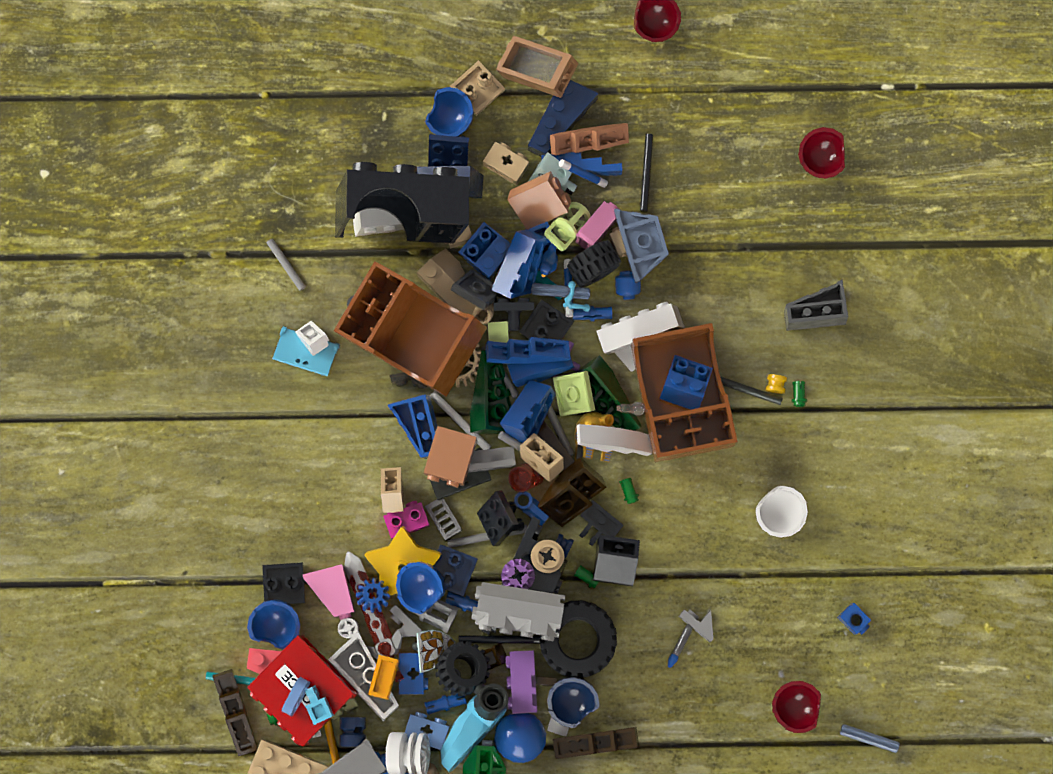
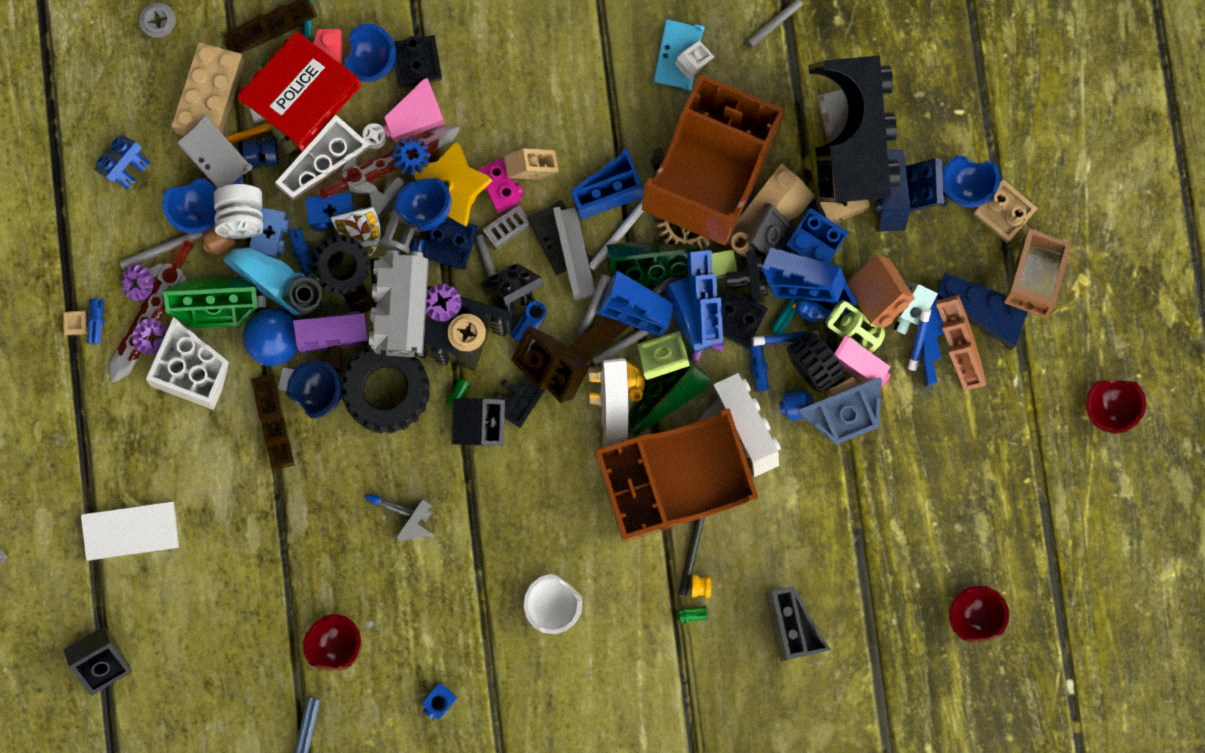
camera: 80 degrees right, 0 degrees up
medium blue beam [282,677,310,716] -> none
medium azure plate [305,686,334,725] -> none
light orange tile [368,655,400,700] -> none
nougat brick [424,426,477,488] -> none
tan brick [483,142,529,186] -> none
clear red wheel [508,463,544,492] -> none
tan brick [520,433,564,482] -> none
sand blue axle [531,283,590,299] -> none
dark blue wheel [556,534,574,558] -> none
medium azure piece [563,281,590,312] -> none
clear piece [617,402,644,416] -> none
green pin [619,478,639,504] -> none
black bar [640,134,653,212] -> none
blue slope [660,355,713,410] -> none

